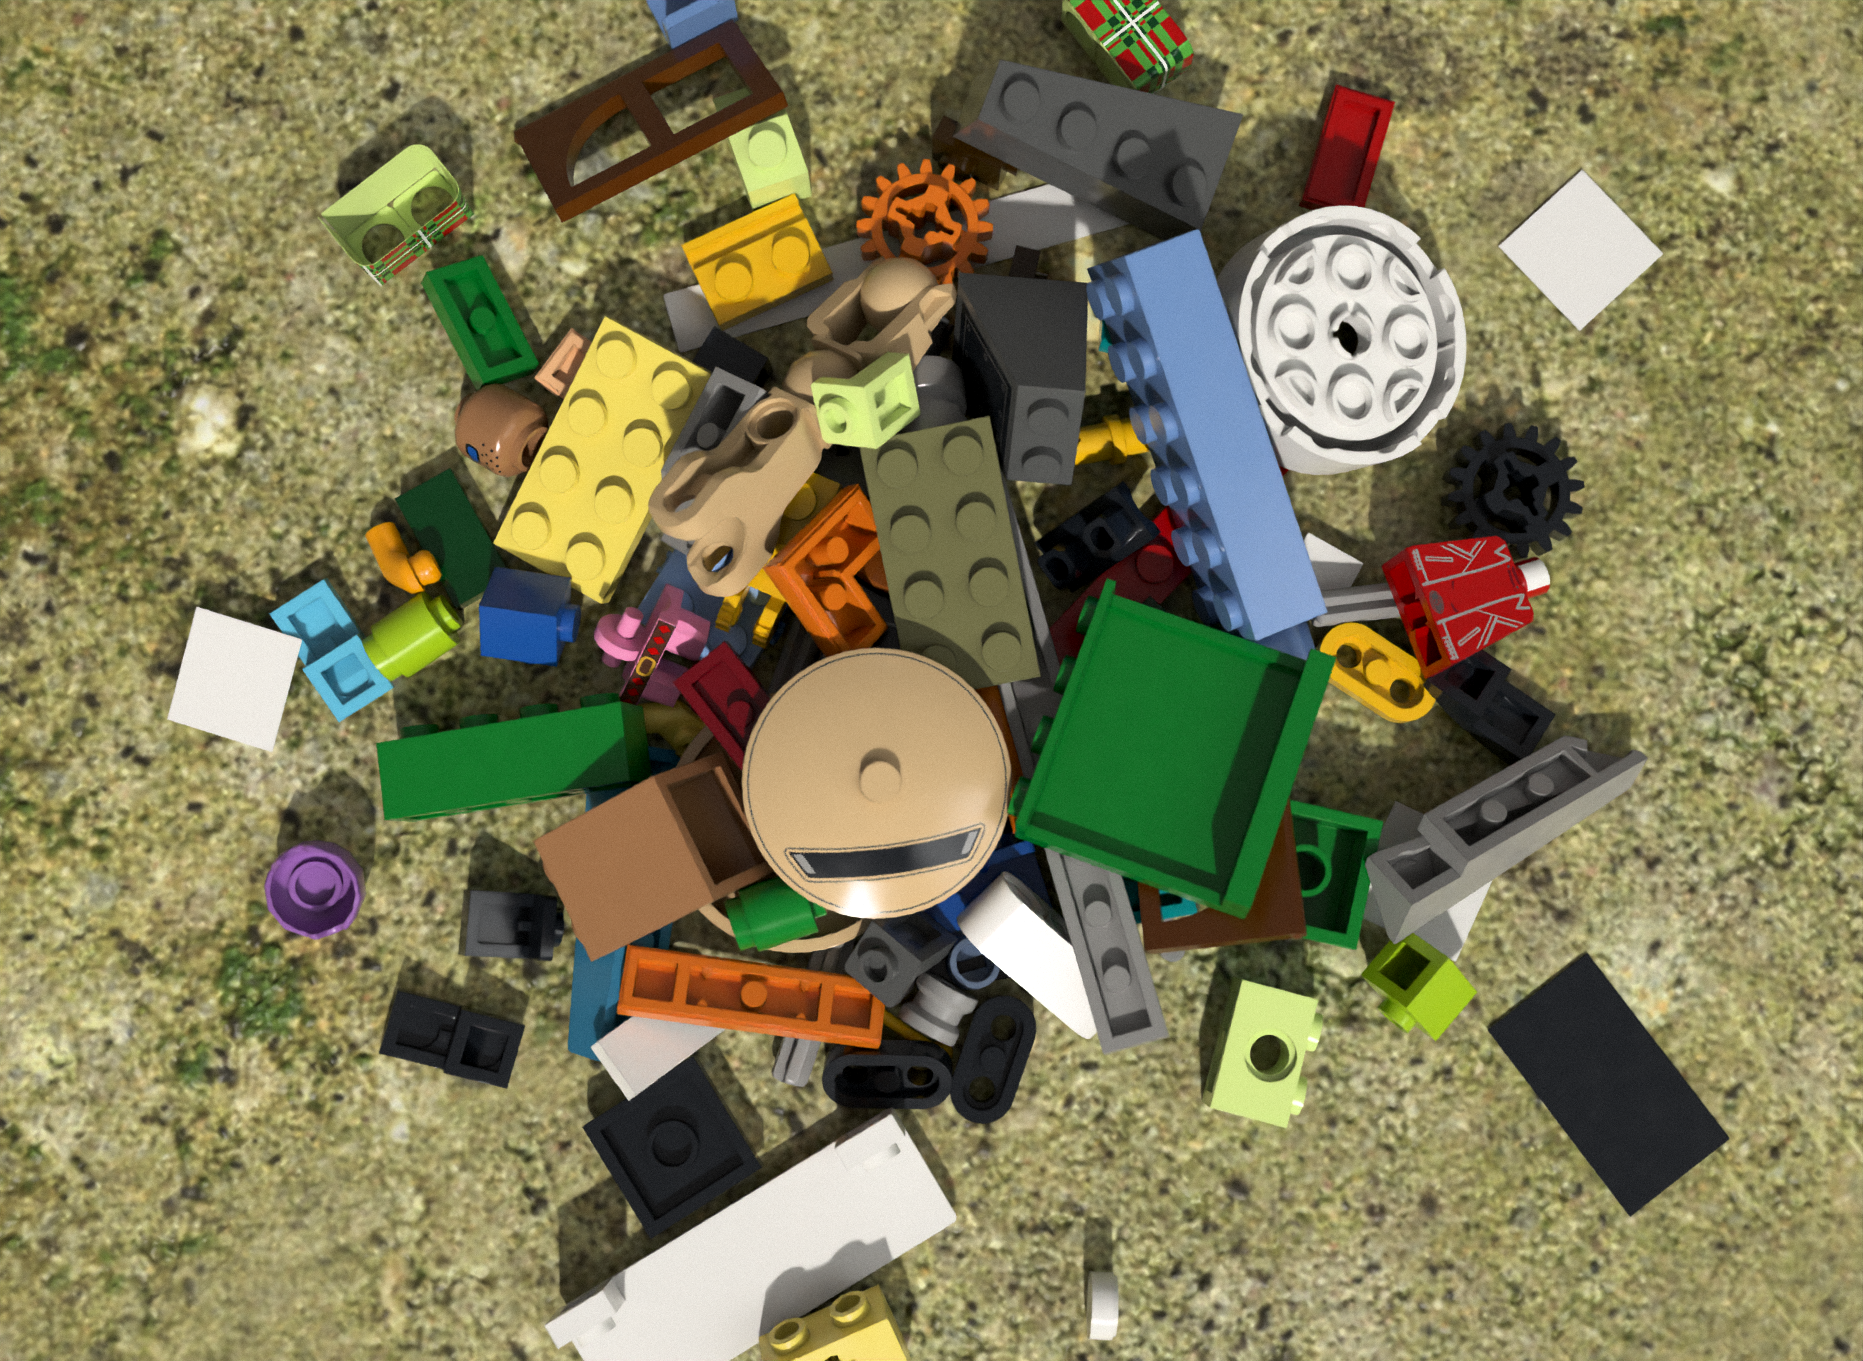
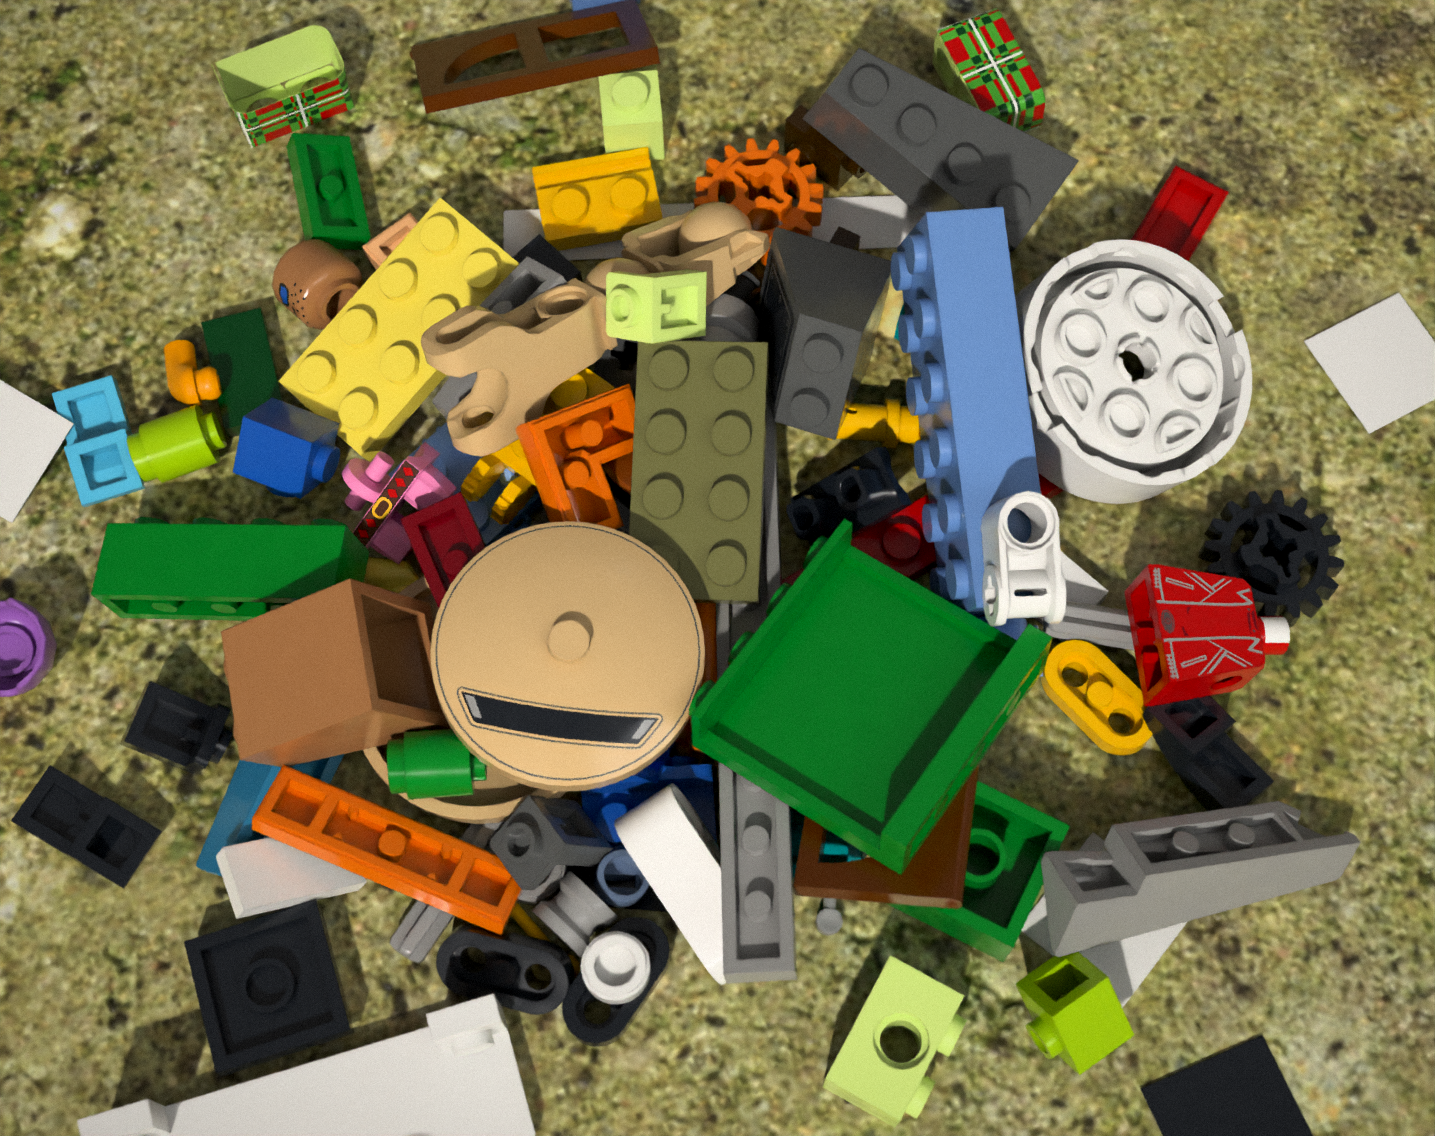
camera: 20 degrees right, 15 degrees down
none -> white tile [581,931,651,1004]
none -> white piece [981,491,1066,626]

